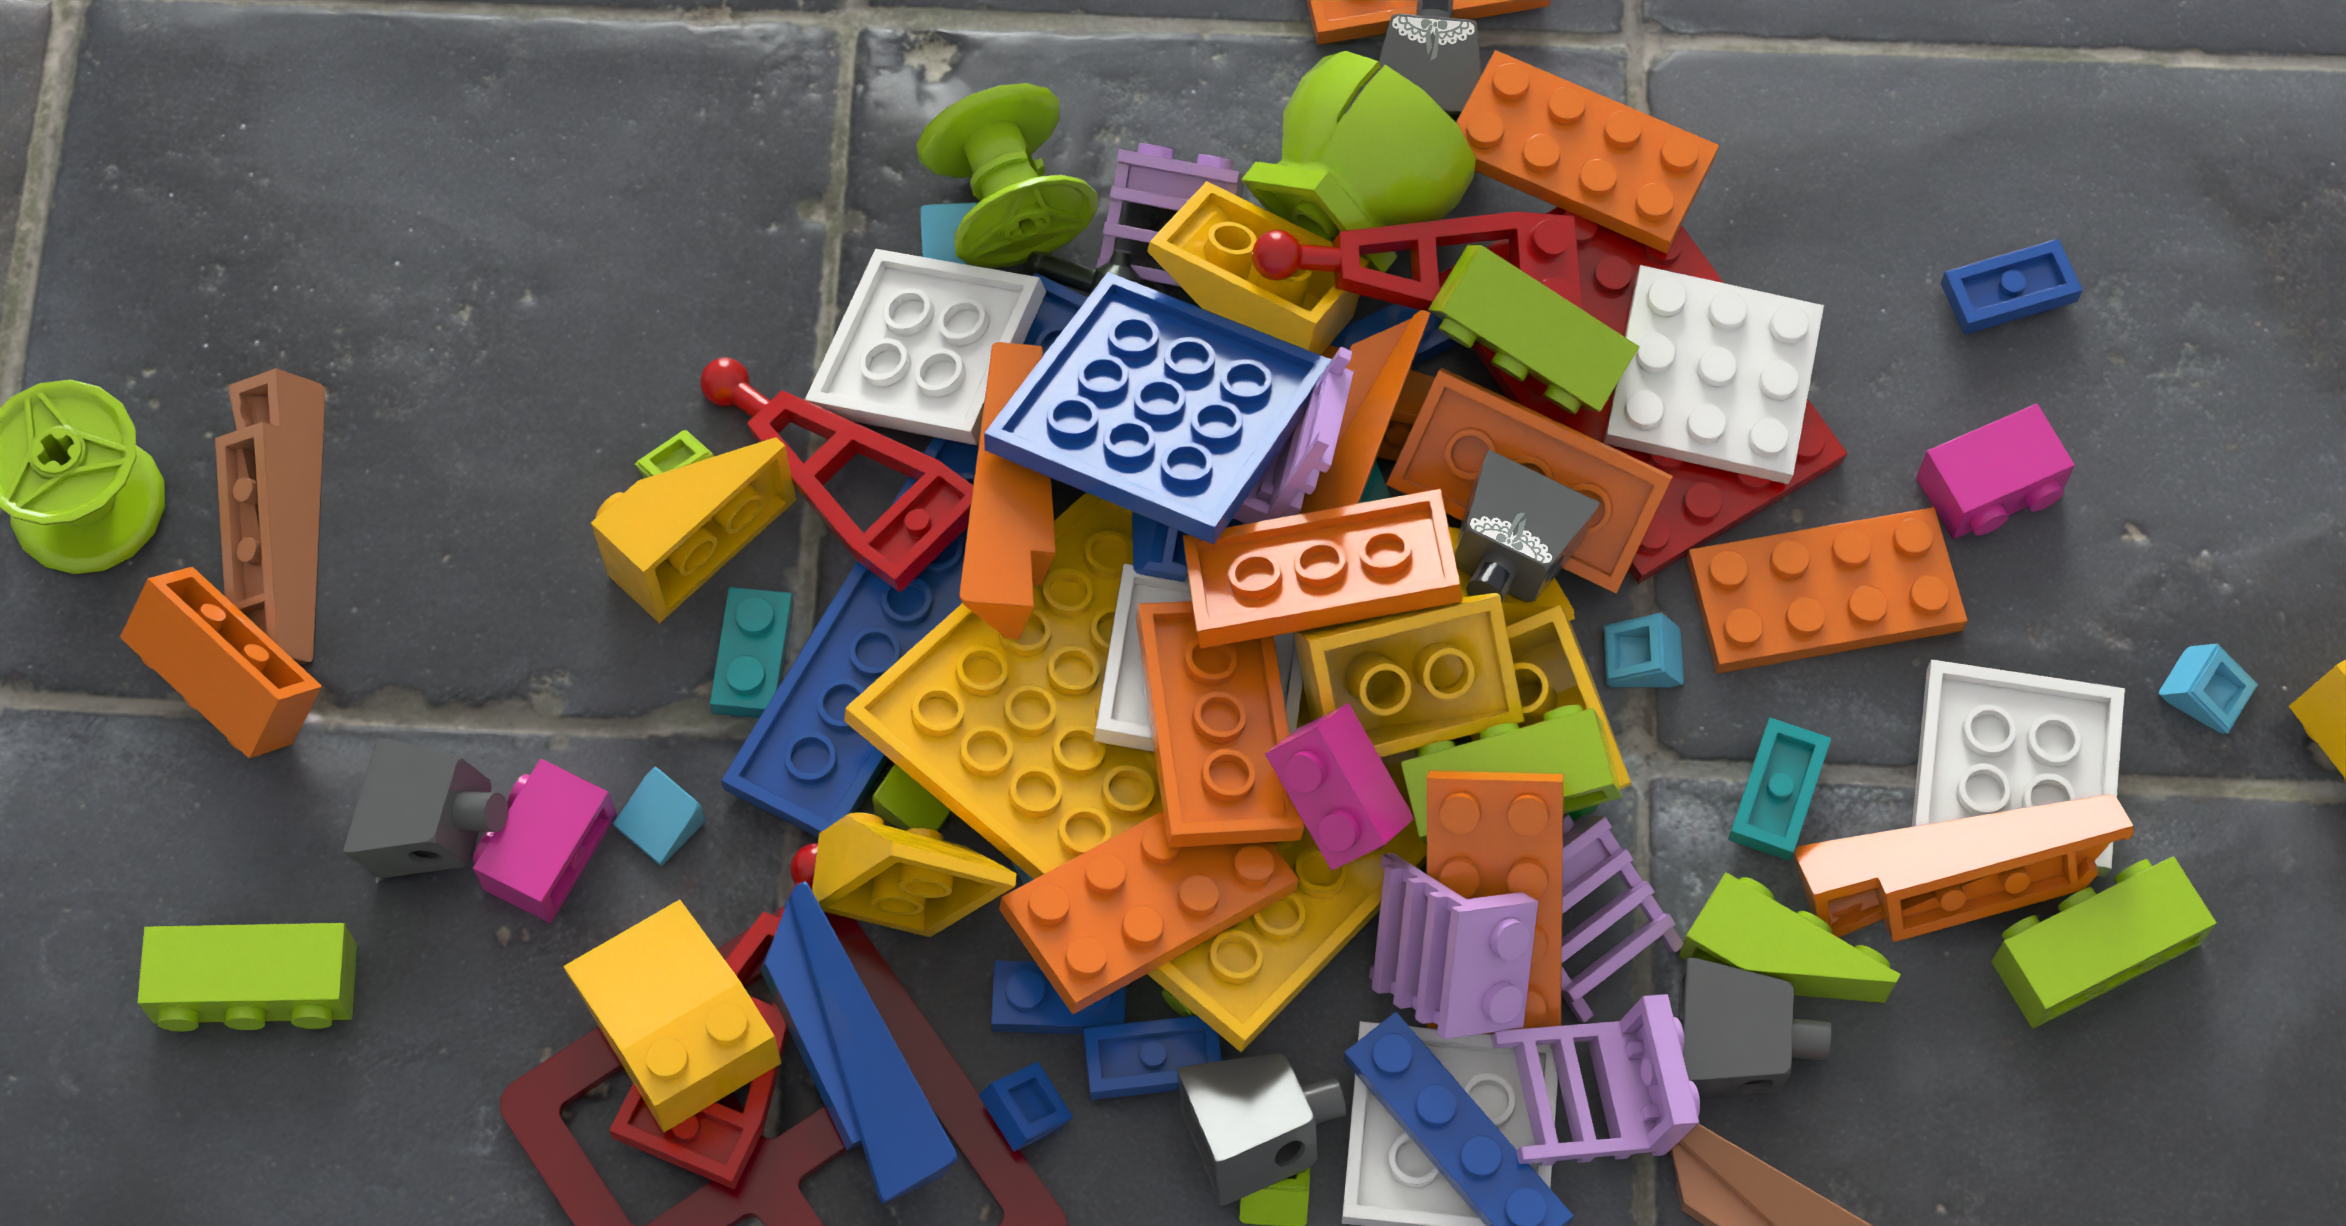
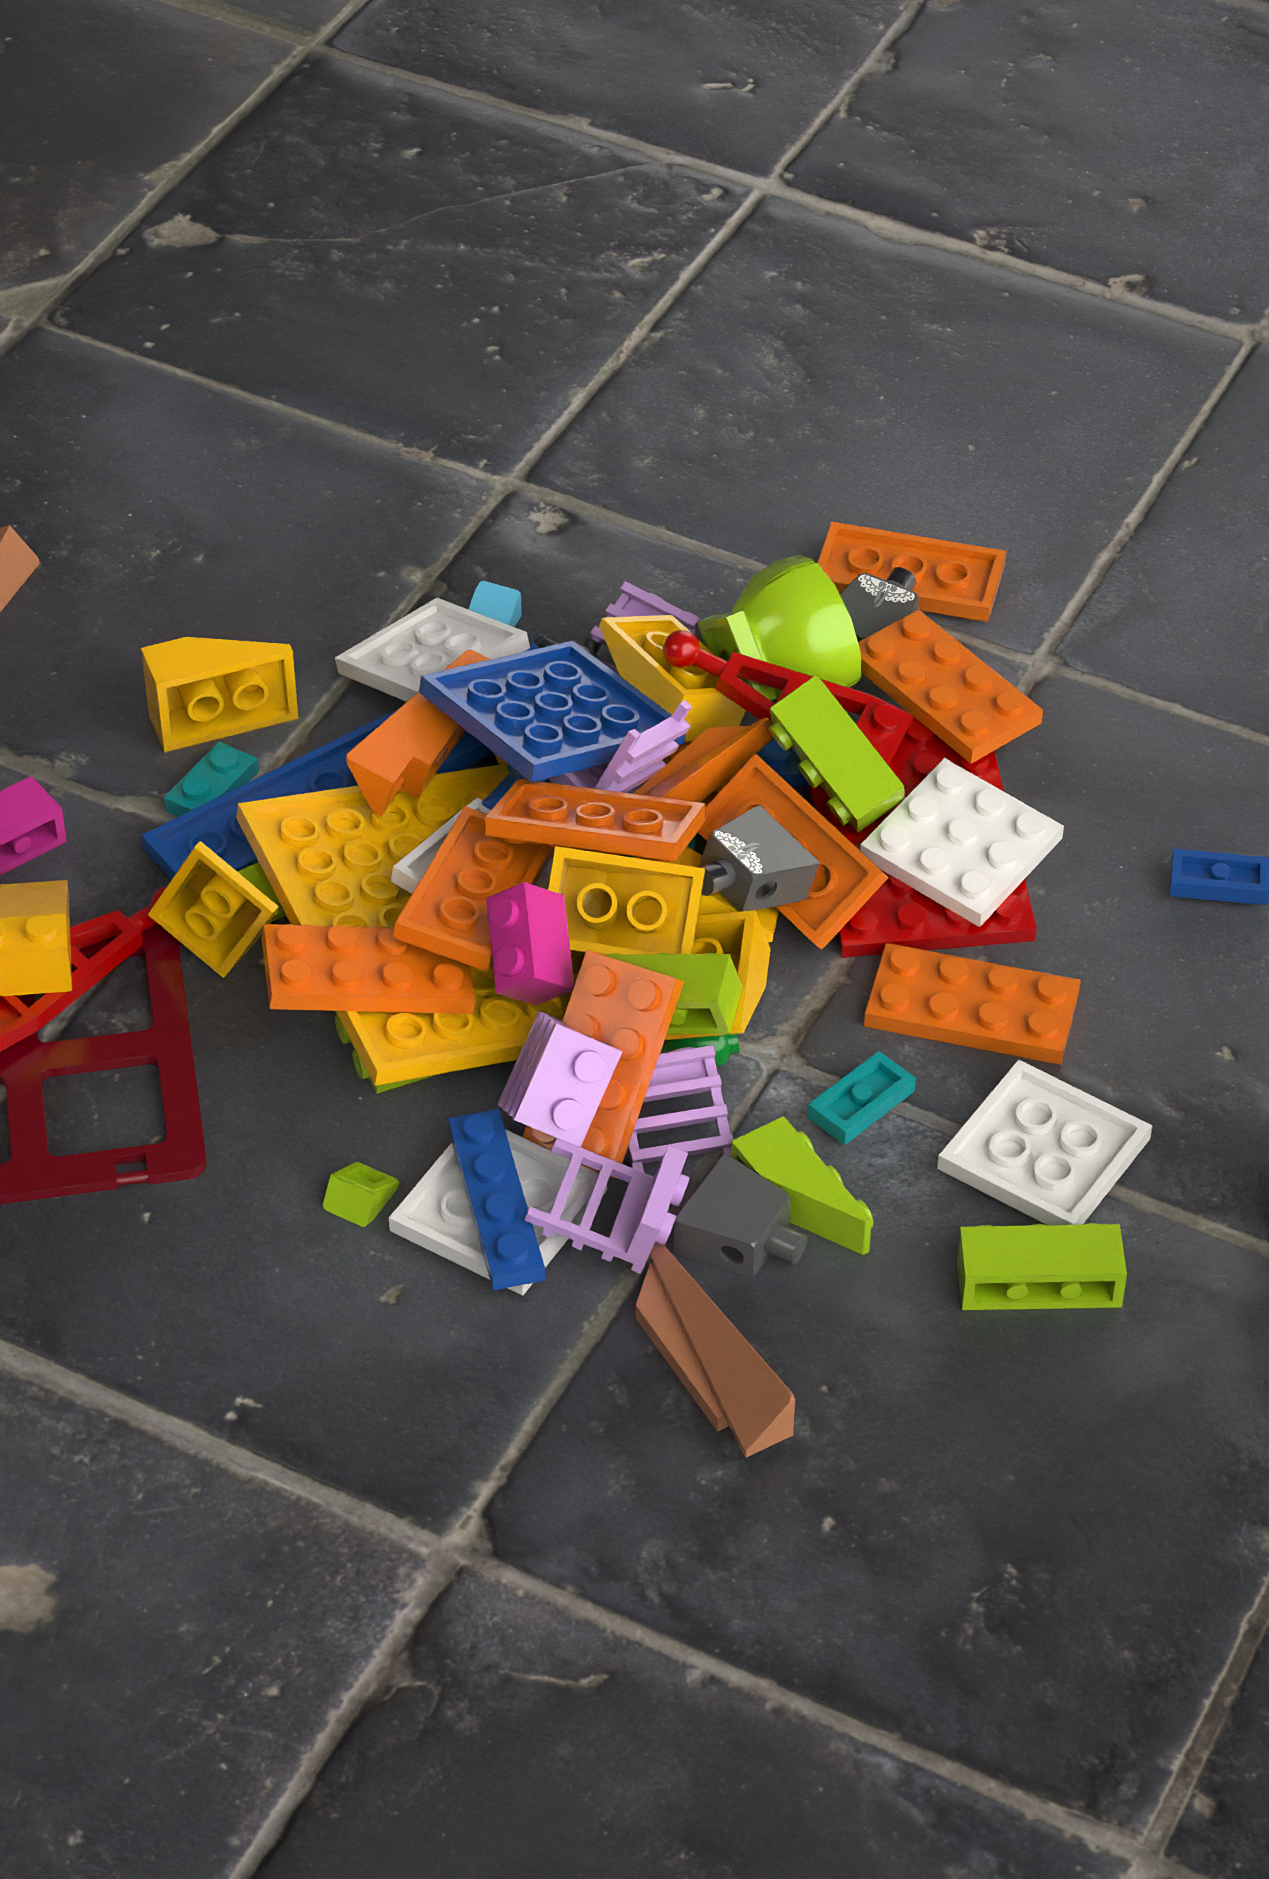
camera: 25 degrees right, 20 degrees down
medium azure slope [613,766,706,867] -> none
red plate [700,357,973,593] -> none
blue wedge [760,882,958,1205] -> none
lime piece [916,83,1098,269] -> none
blue plate [978,1061,1074,1152] -> none
blue plate [991,960,1126,1034] -> none
blue plate [1083,1016,1222,1100] -> none
dark grey torso [1177,1053,1346,1206] -> none
medium azure slope [1603,612,1684,687] -> none
wedge [1794,794,2134,942] -> none
dark pink brick [1916,403,2075,540] -> none
medium azure slope [2158,643,2258,734] -> none

